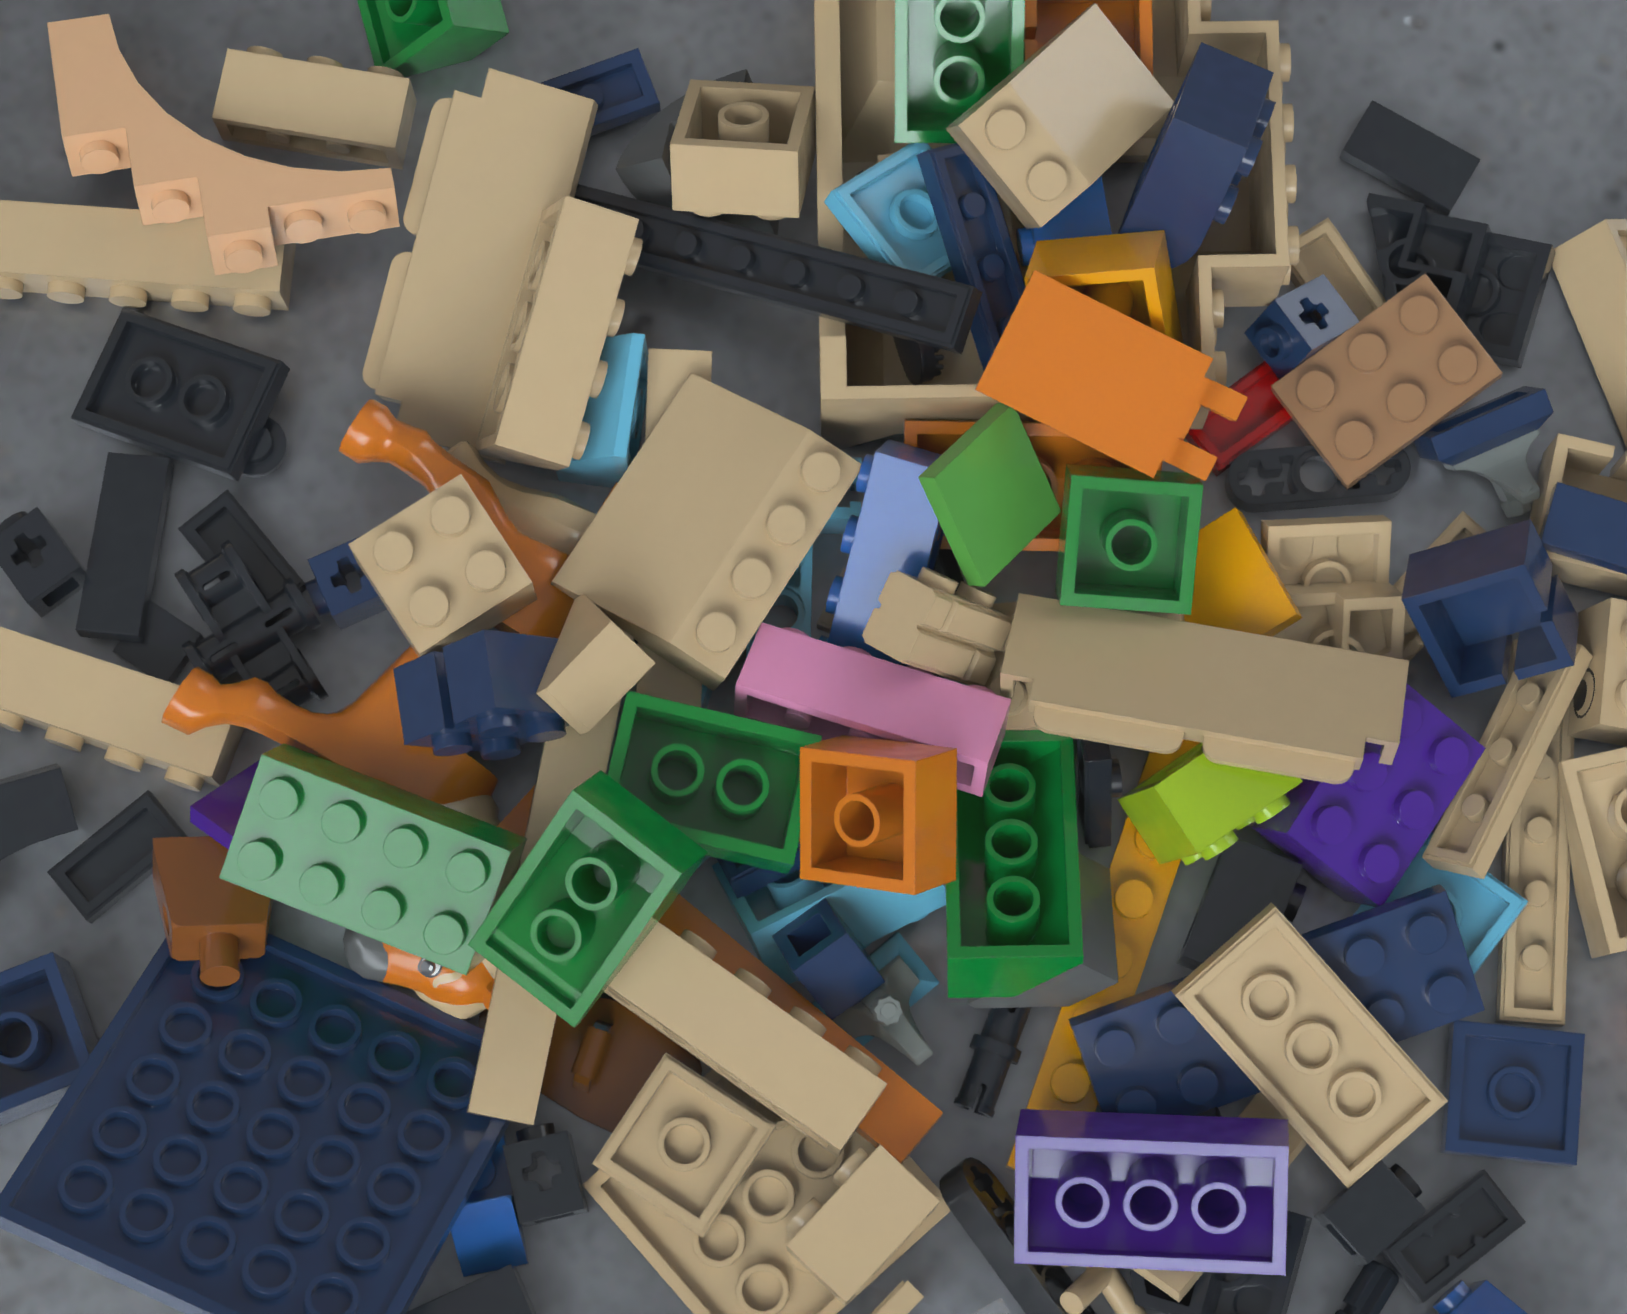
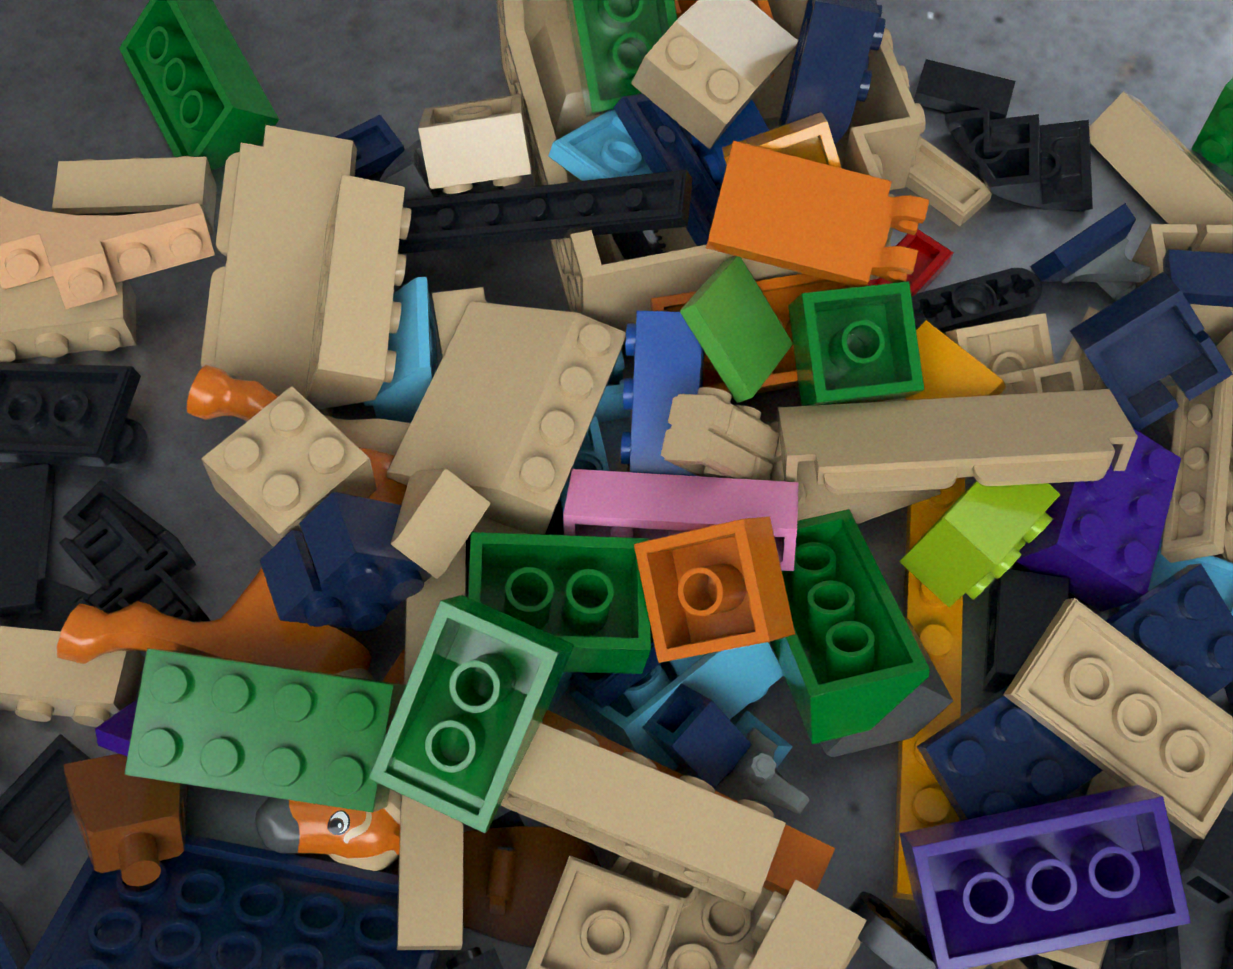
camera: 15 degrees left, 15 degrees down
dark blue brick [305,536,387,630] -> none
black pin [953,1007,1032,1118] -> none
black plate [1077,739,1123,848] -> none
dark blue brick [1244,274,1359,380] -> none
medium nougat plate [1271,273,1503,490] -> none

